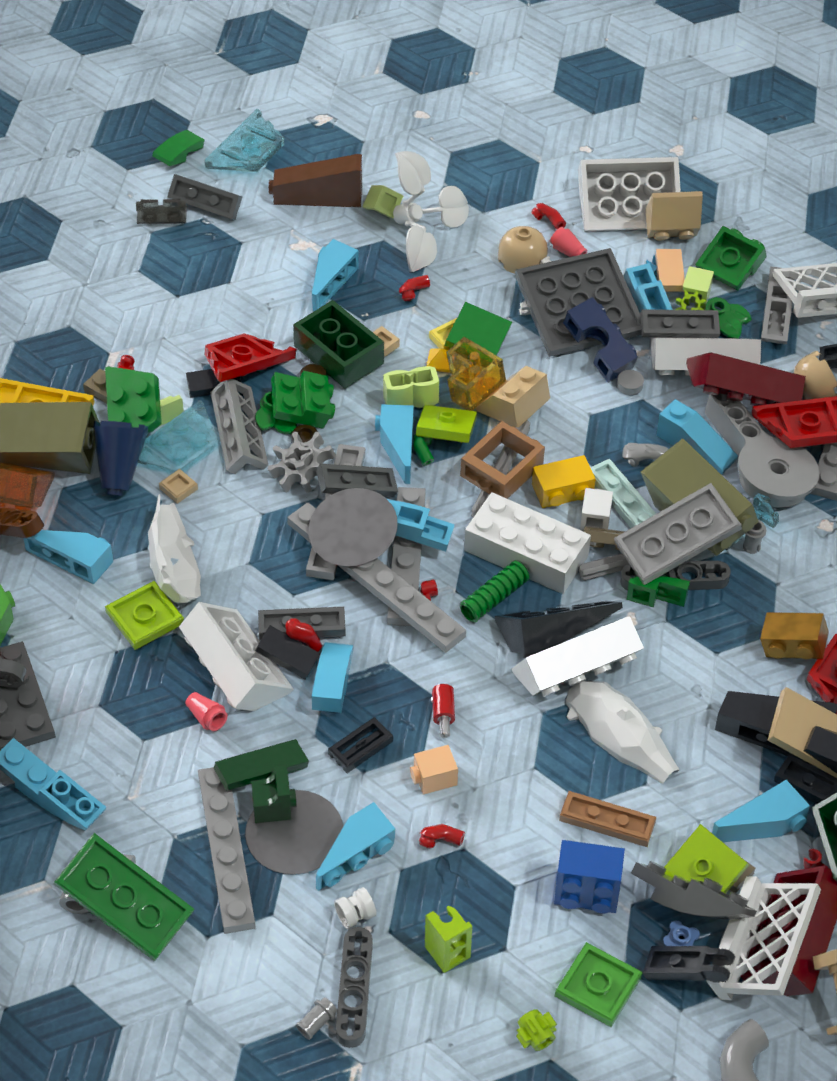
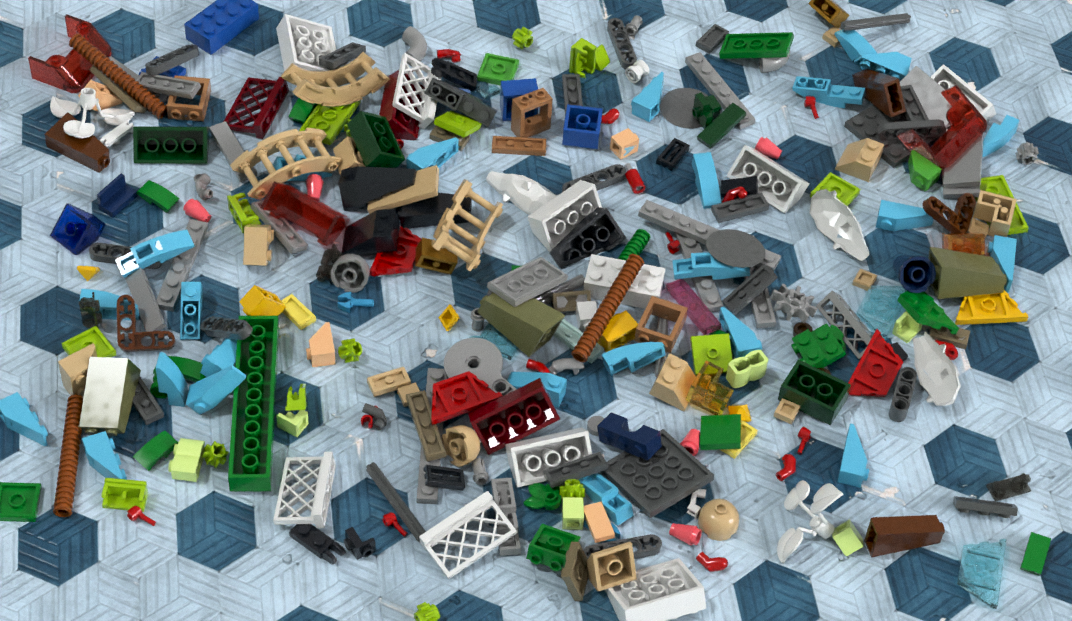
camera: 160 degrees right, 0 degrees up
none -> tan fence [431,179,503,272]
none -> red arm [437,49,461,63]
none -> yellow slope [438,304,460,331]
none -> light grey pin [471,458,489,485]
none -> clear light blue tile [476,83,500,99]
none -> medium nougat window [511,87,553,138]
none -> dark tan plate [561,542,588,601]
none -> dark grey plate [562,74,583,116]
none -> blue brick [562,104,603,149]
none -> dark grey beam [562,164,626,192]
none -> dark orange piece [571,254,644,362]
none -> dark grey beam [583,534,662,559]
none -> lime slope [595,44,610,71]
none -> medium azure slope [602,342,666,376]
none -> clear pink tile [666,279,721,335]
none -> coral cone [680,429,700,456]
none -> dark grey tile [696,24,729,54]
none -> red hand [797,427,811,455]
none -> red hand [804,96,819,119]
none -> tan slope [835,138,884,182]
none -> dark grey beam [889,367,917,422]
none -> white piece [913,330,961,406]

